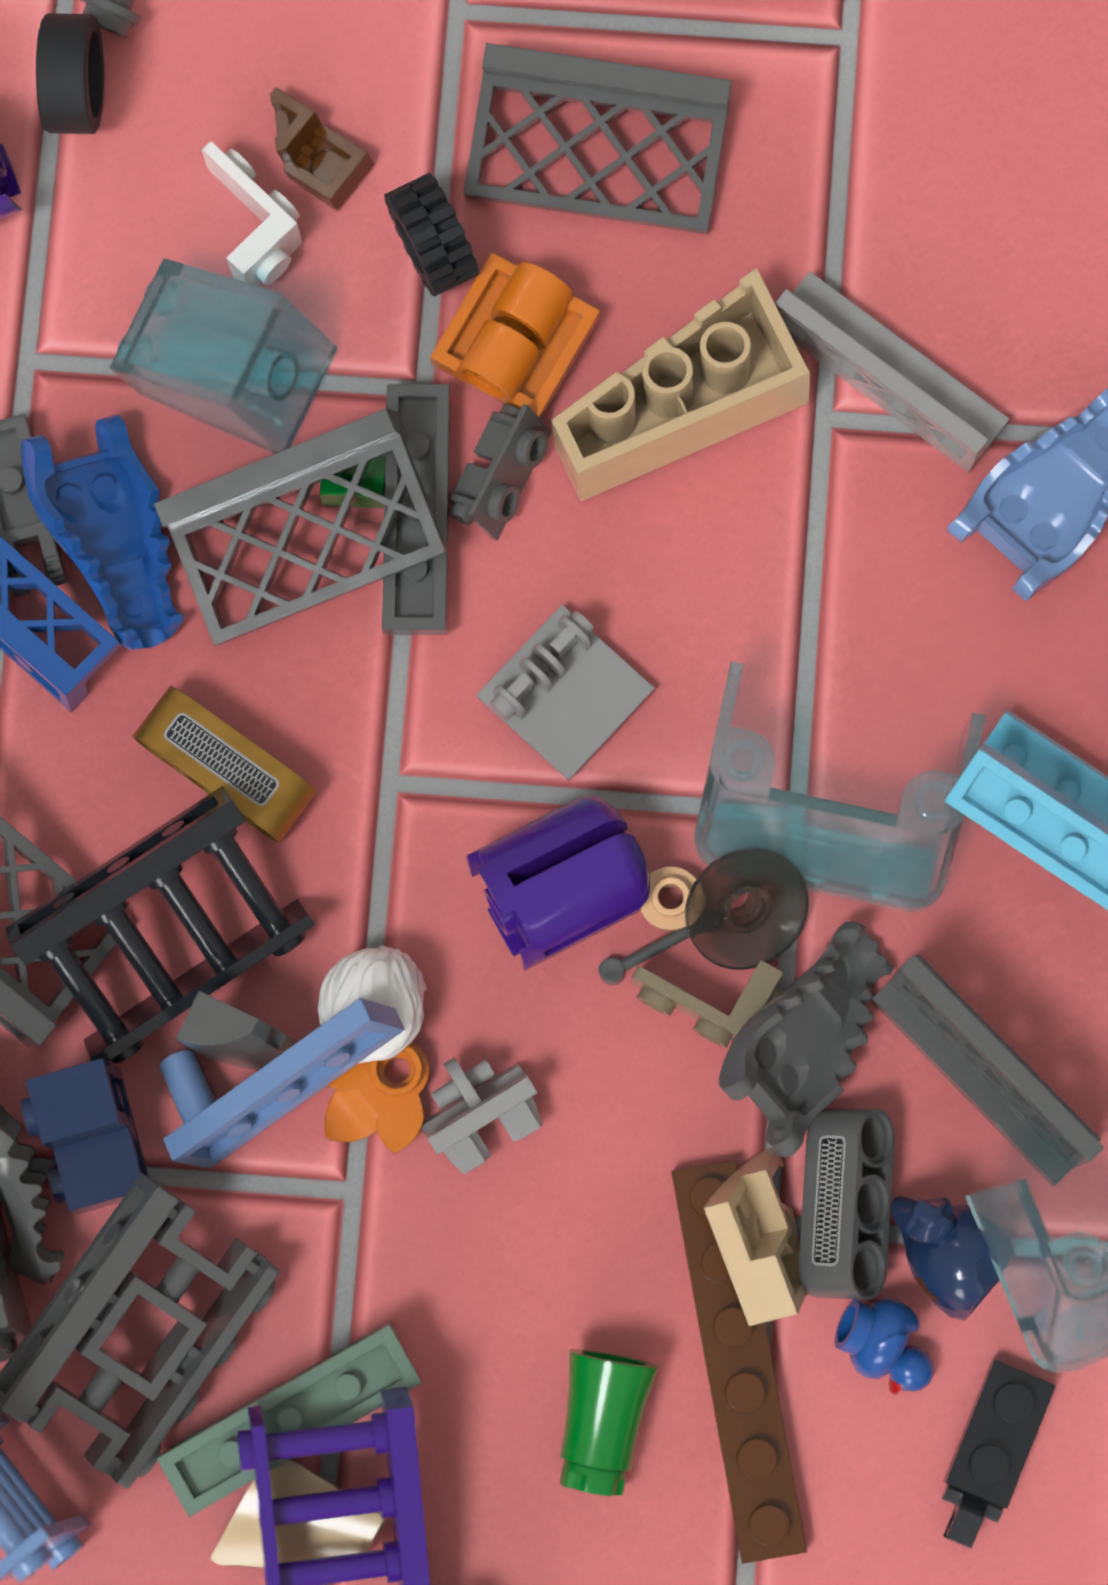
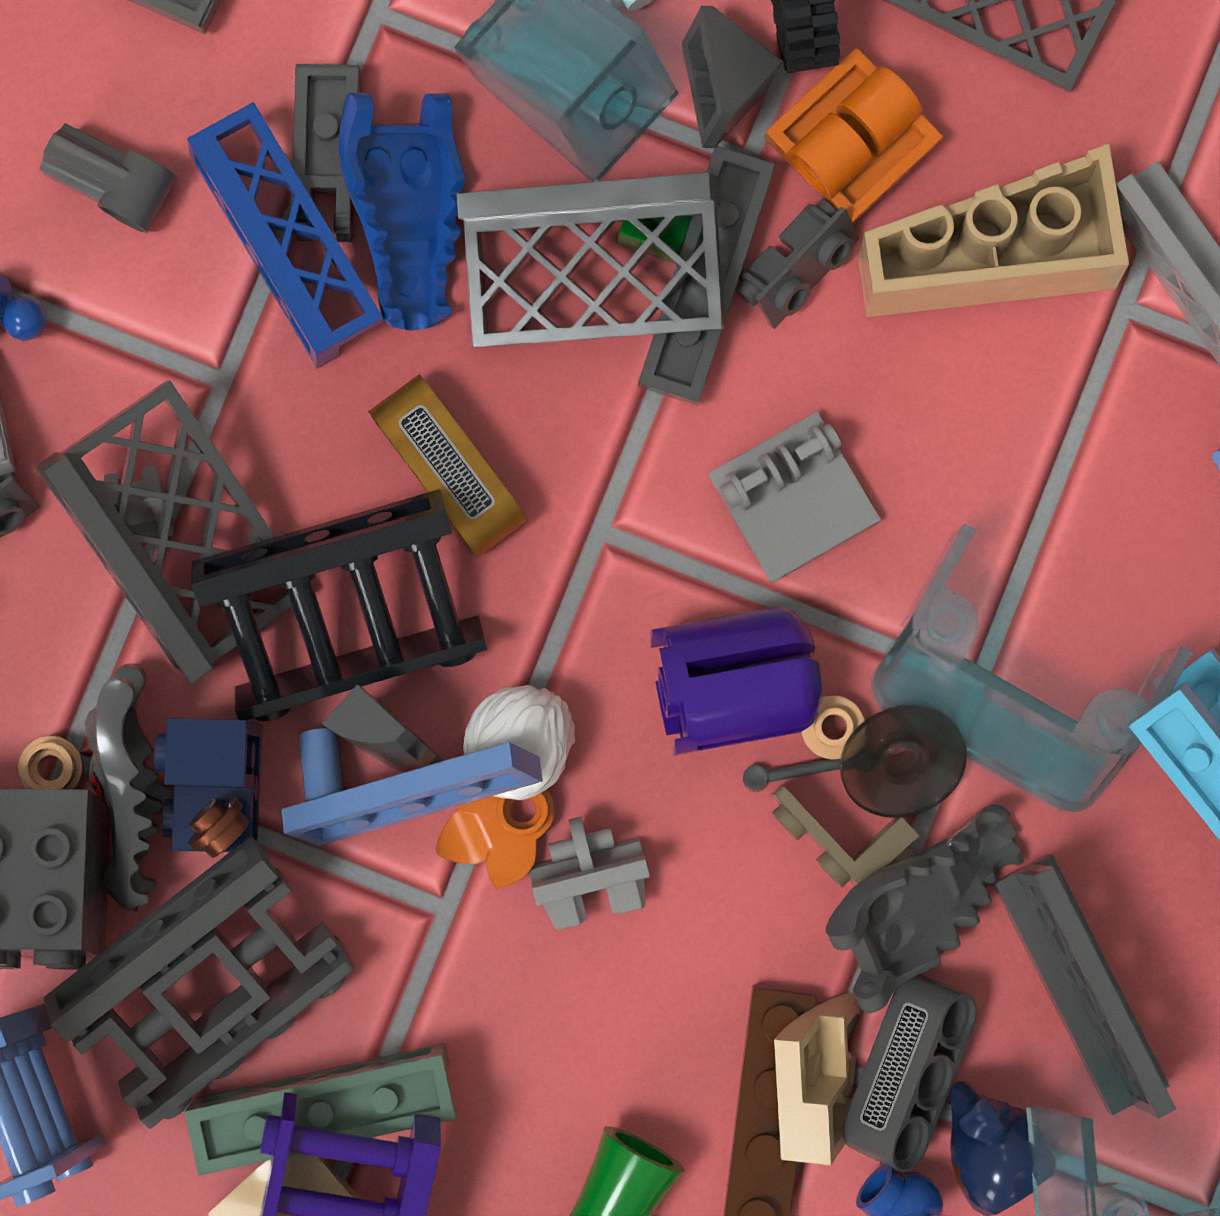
camera: 10 degrees right, 5 degrees up
none -> copper plate [188,797,250,858]
none -> dark grey slope [682,6,783,148]

